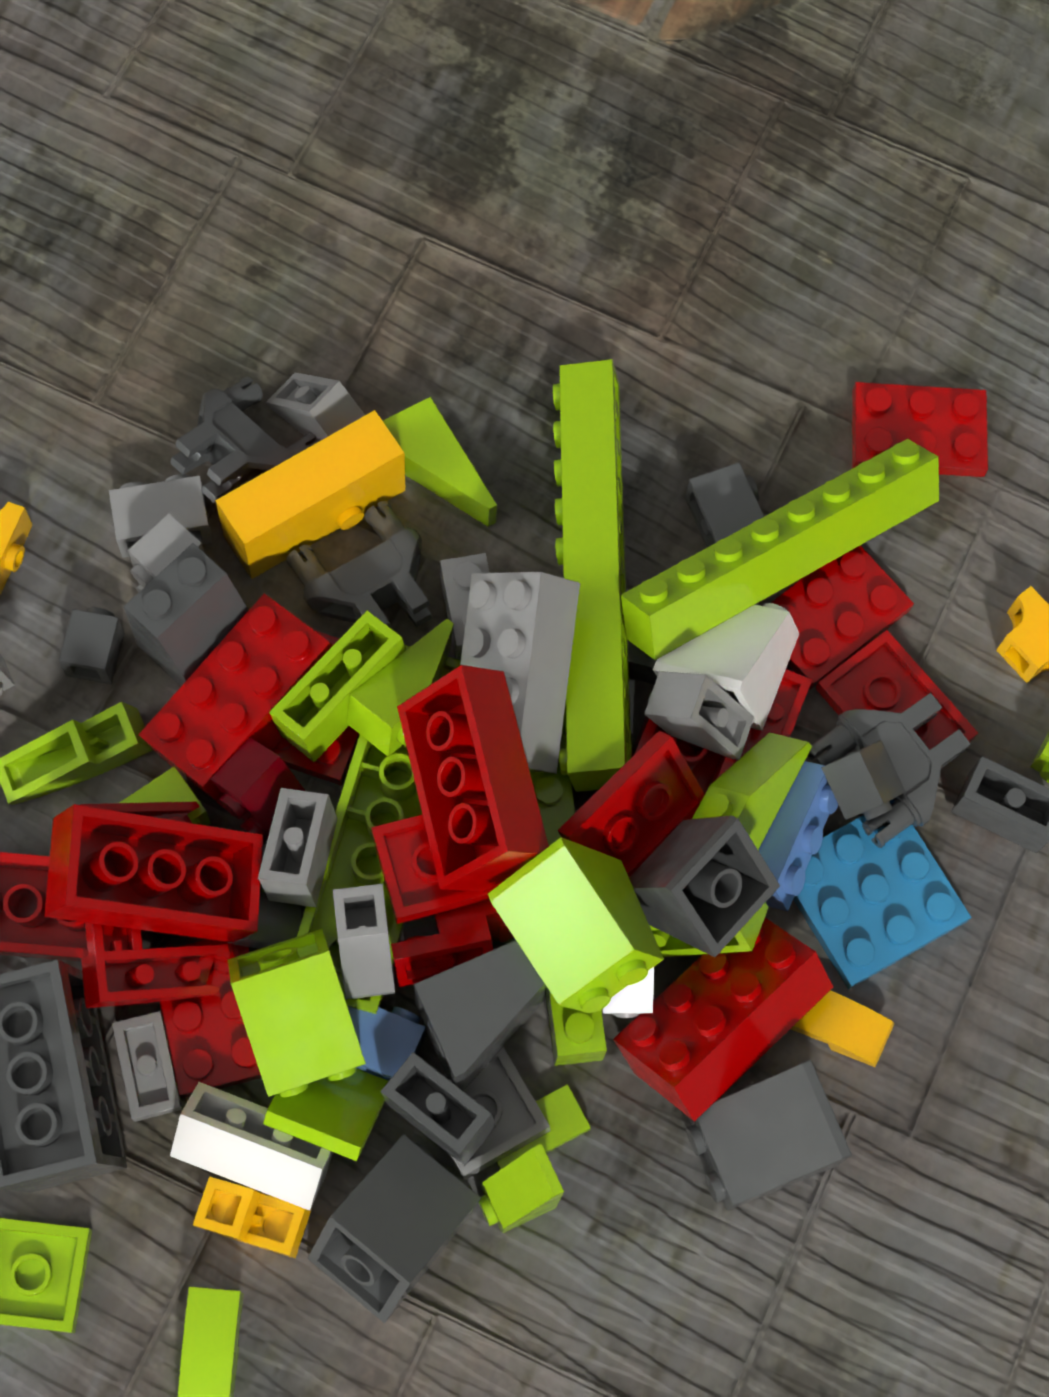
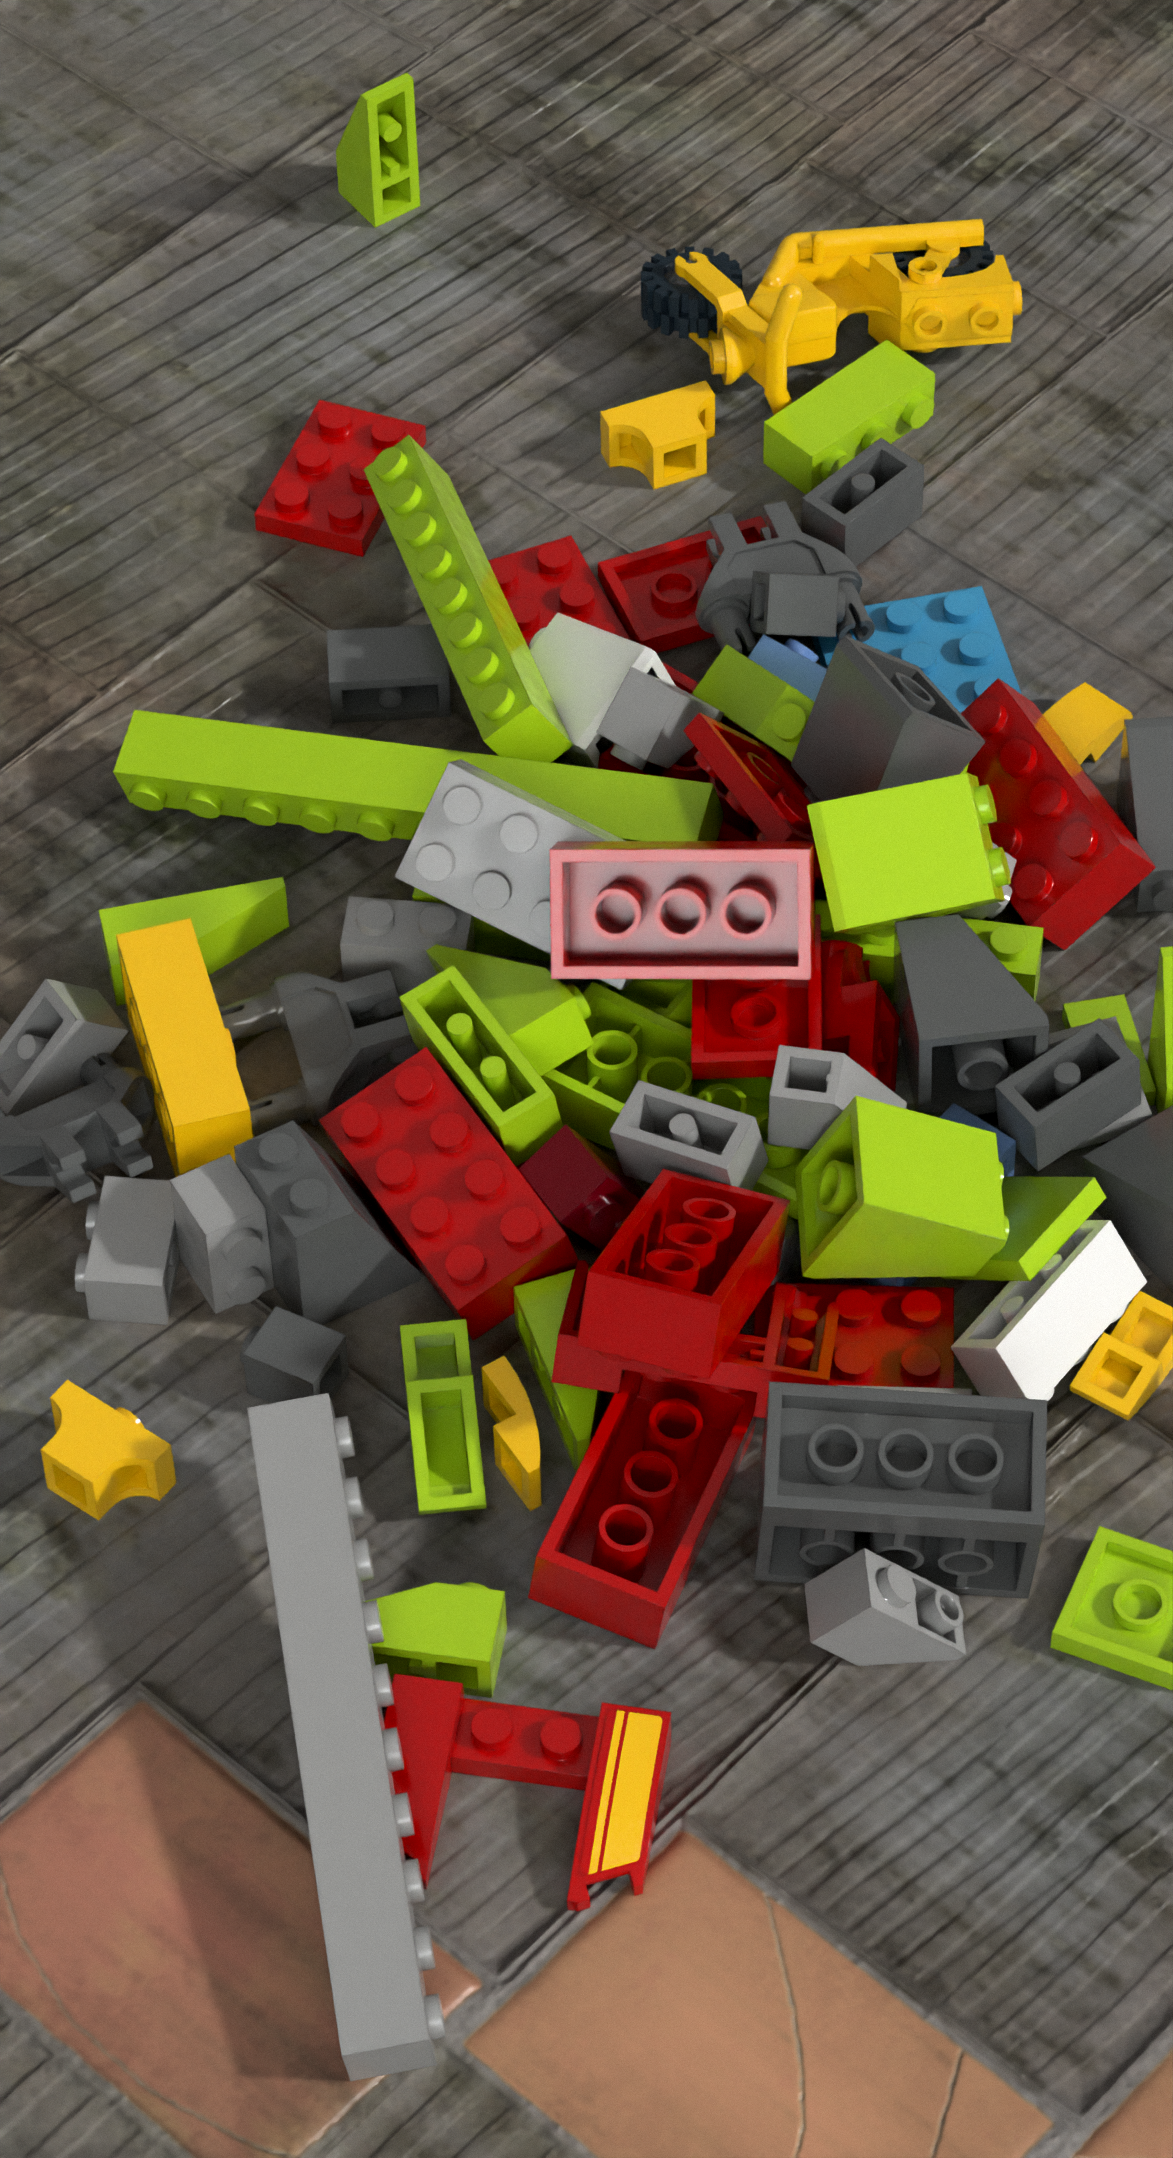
camera: 65 degrees left, 20 degrees down
none -> yellow slope [481,1355,542,1511]

